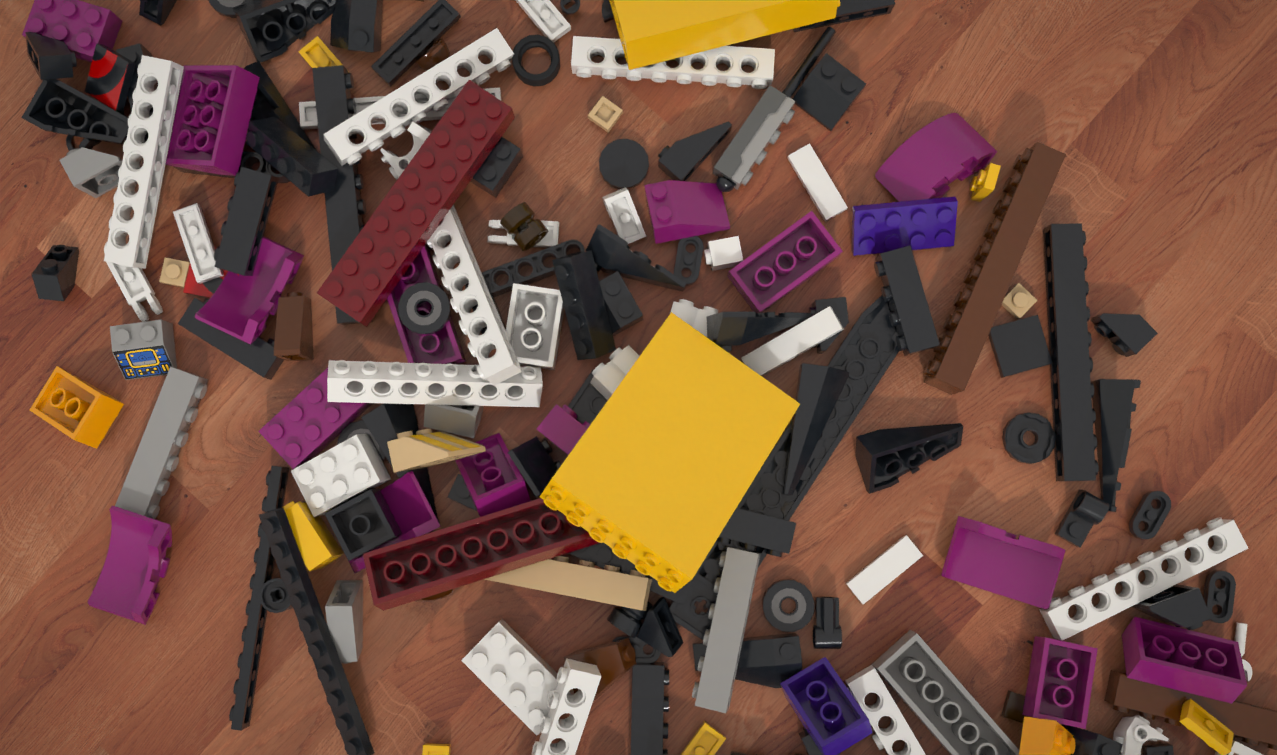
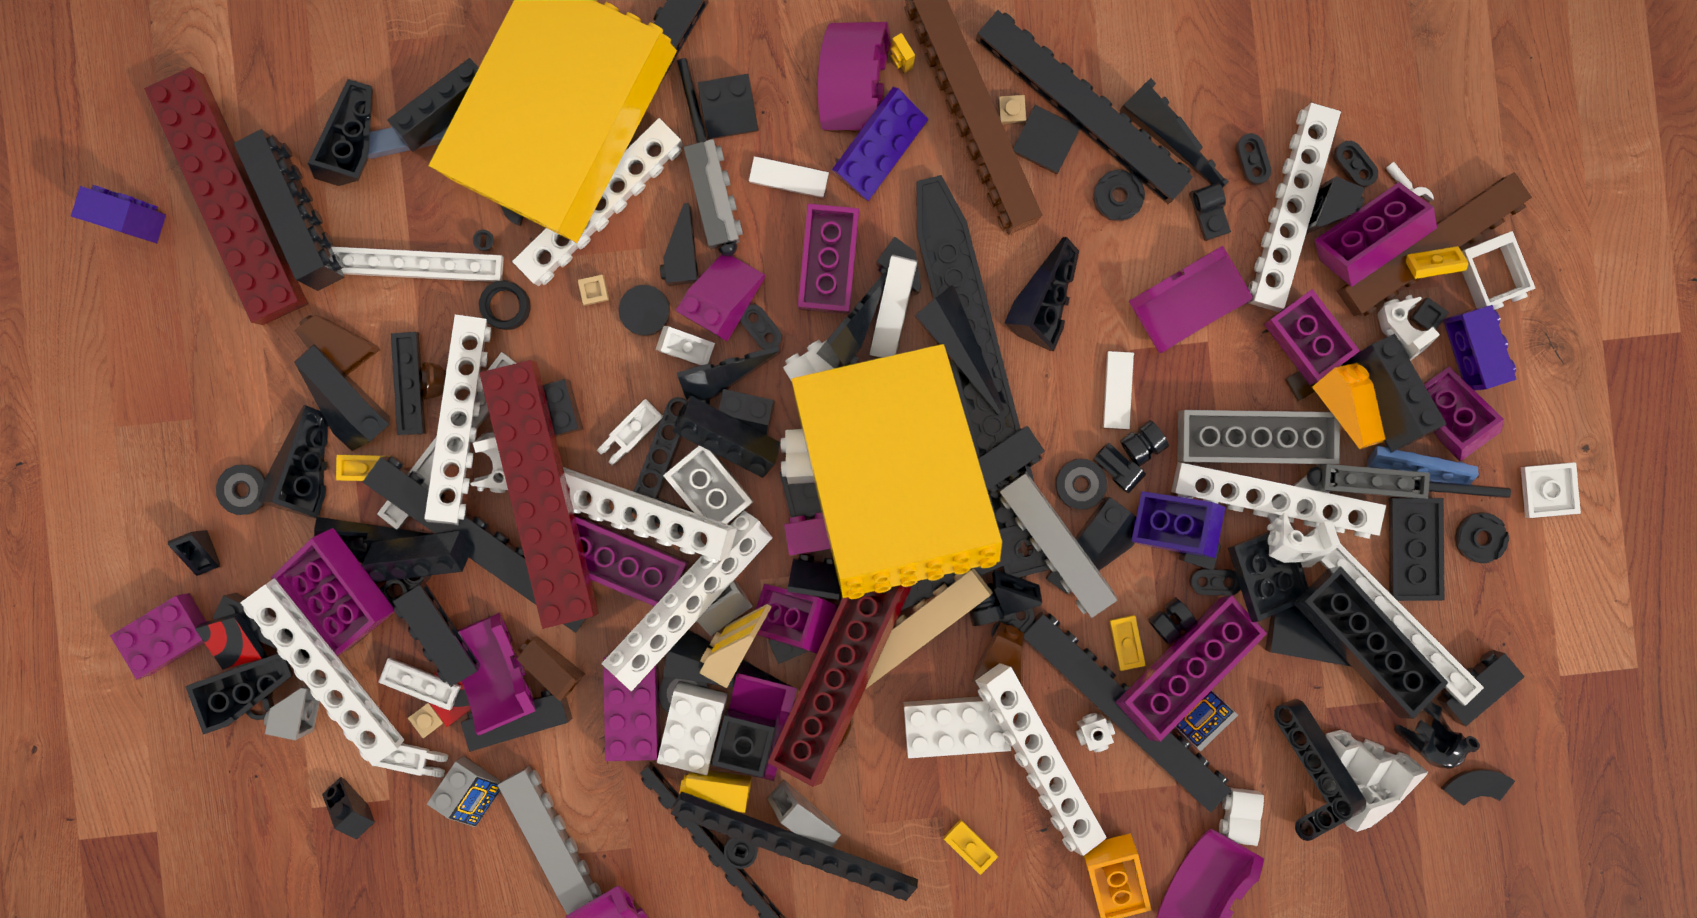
camera: 50 degrees left, 5 degrees up
black slope [25,32,77,80] -> none
light orange slope [30,366,124,449] -> none
black tile [398,282,451,335] -> none
dark brown wheel [500,202,549,251] -> none
white brick [704,236,743,271] -> none
black brick [874,246,940,356] -> none
black slope [1090,313,1158,357] -> none
none -> black wheel [1120,420,1169,467]

